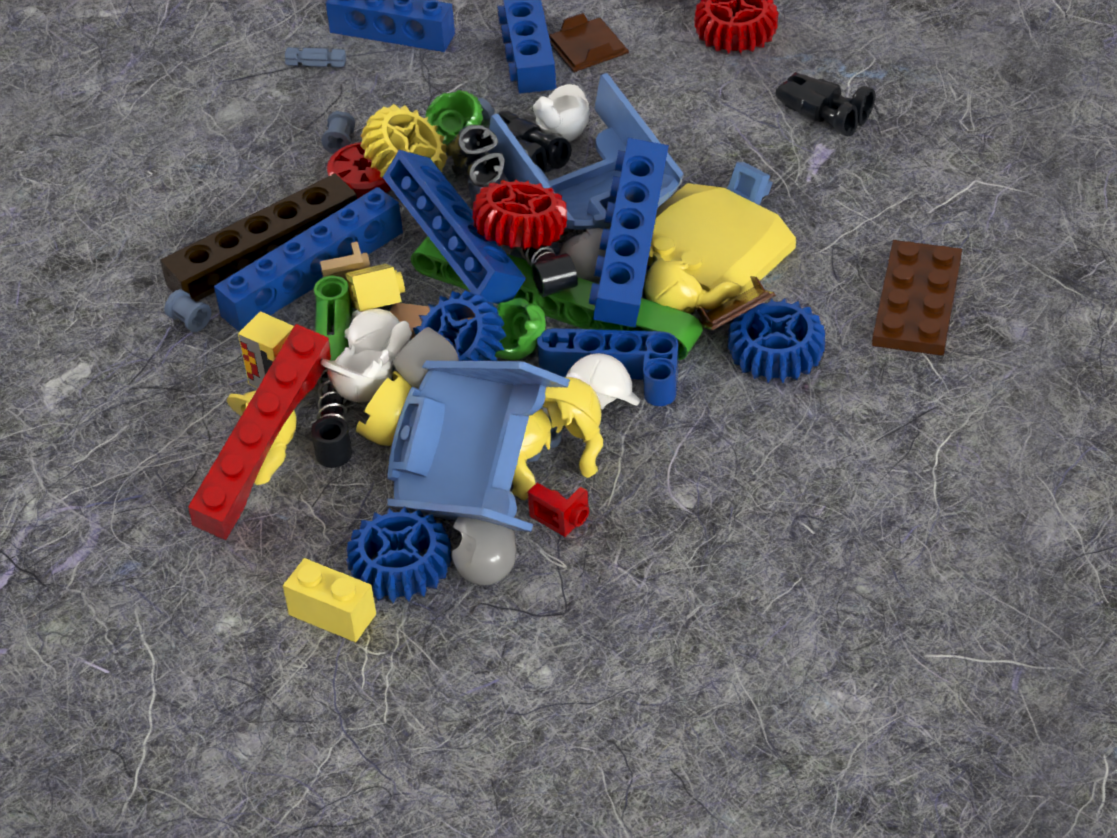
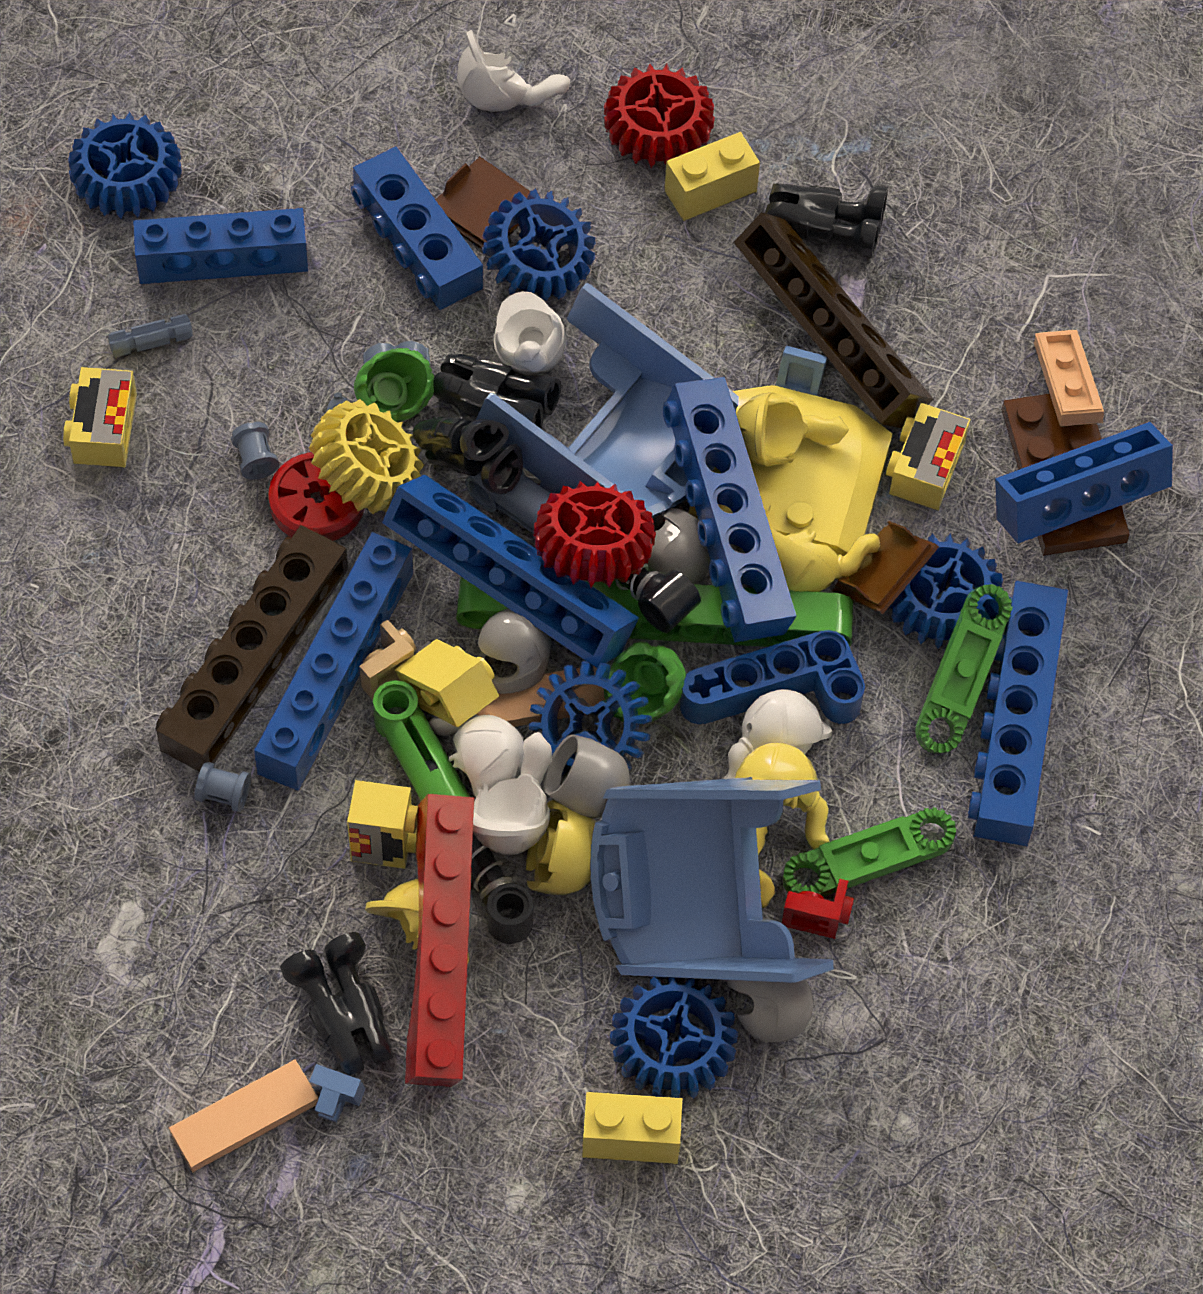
camera: 30 degrees left, 15 degrees up
none -> brick [63,367,137,467]
none -> light nougat tile [169,1059,319,1173]
none -> black piece [280,932,393,1076]
none -> medium blue tile [309,1064,366,1123]
none -> light grey helmet [477,608,552,694]
none -> blue gear [482,188,596,301]
none -> light yellow brick [665,132,760,221]
none -> dark brown brick [733,212,934,429]
none -> light yellow piece [736,392,849,467]
none -> bright green plate [783,807,956,897]
none -> brick [886,403,970,510]
none -> bright green plate [915,584,1013,754]
none -> blue brick [967,581,1068,846]
none -> blue brick [995,422,1173,544]
none -> light nougat tile [1034,330,1104,426]

